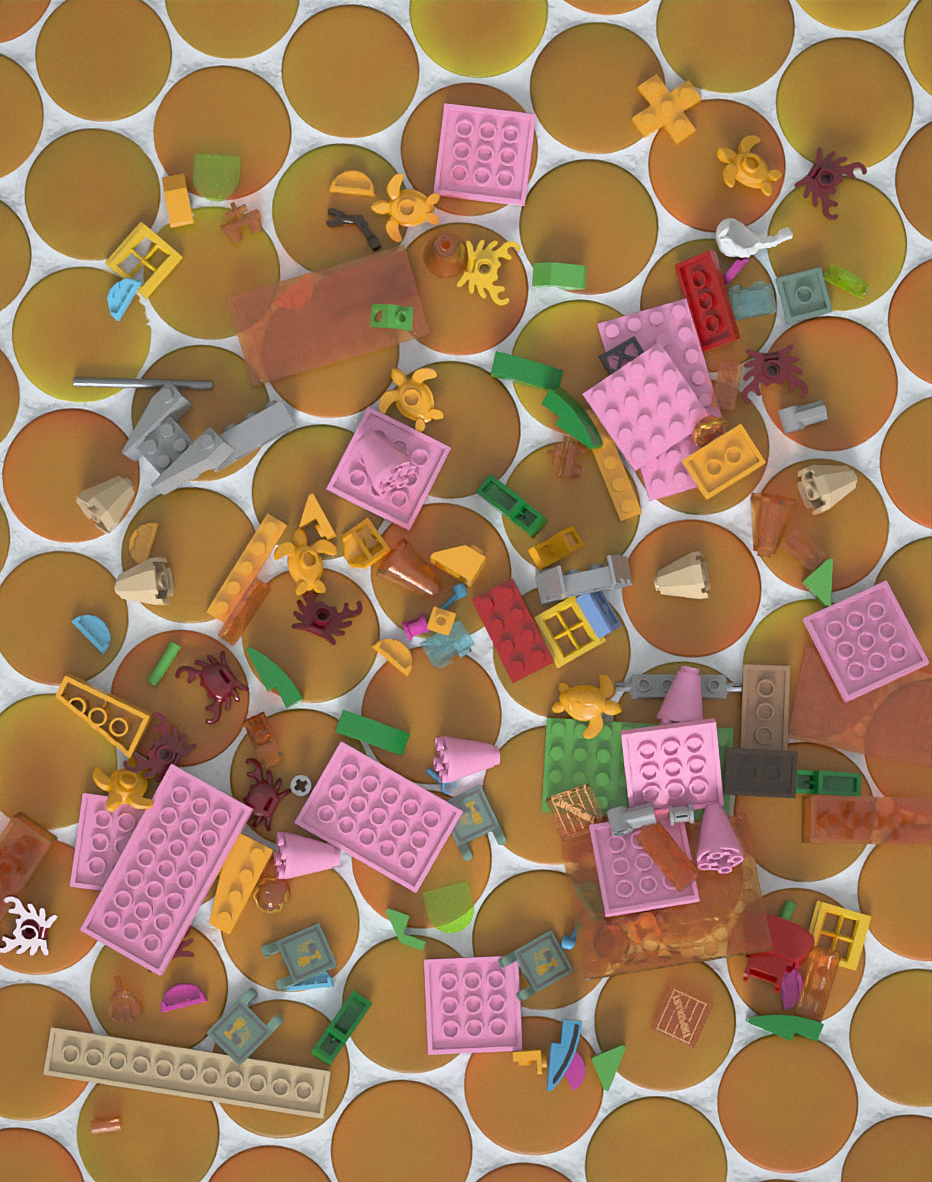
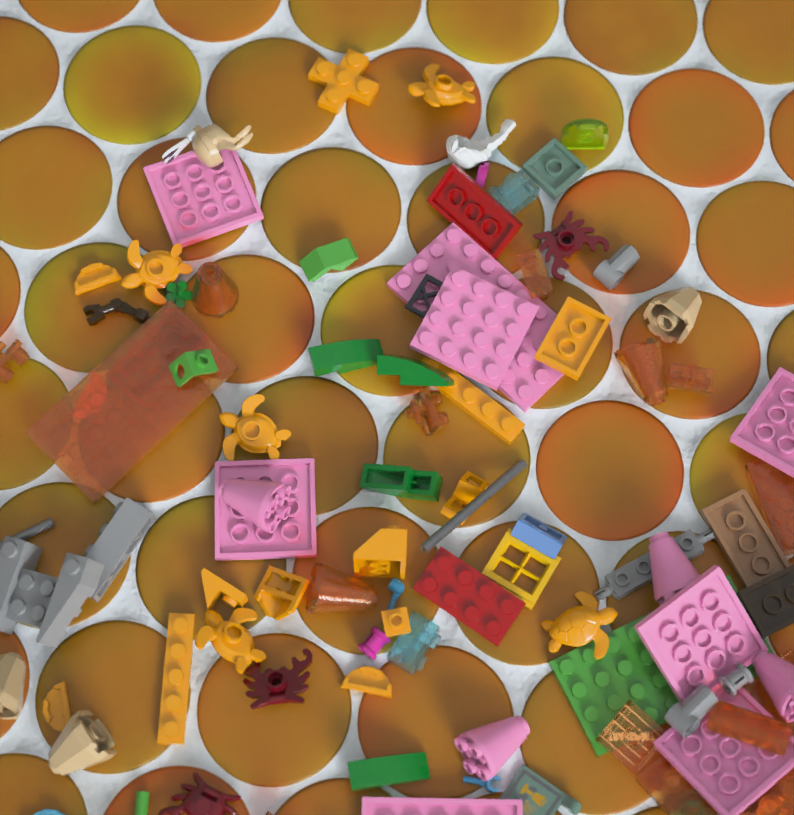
camera: 30 degrees left, 15 degrees down
clear orange slope [218,577,271,646] -> none
green slope [246,647,304,708] -> none
yellow animal [457,240,521,306] -> none
light grey wedge [535,554,633,605] -> none
tan cone [654,551,711,599] -> none
clear orange hair [692,415,728,447] -> none
dark red animal [794,147,867,220] -> none
bright green slope [802,559,833,607] -> none
none -> tan hair [162,124,253,167]
none -> green plant [165,281,192,308]
none -> flat silver piece [420,459,527,553]

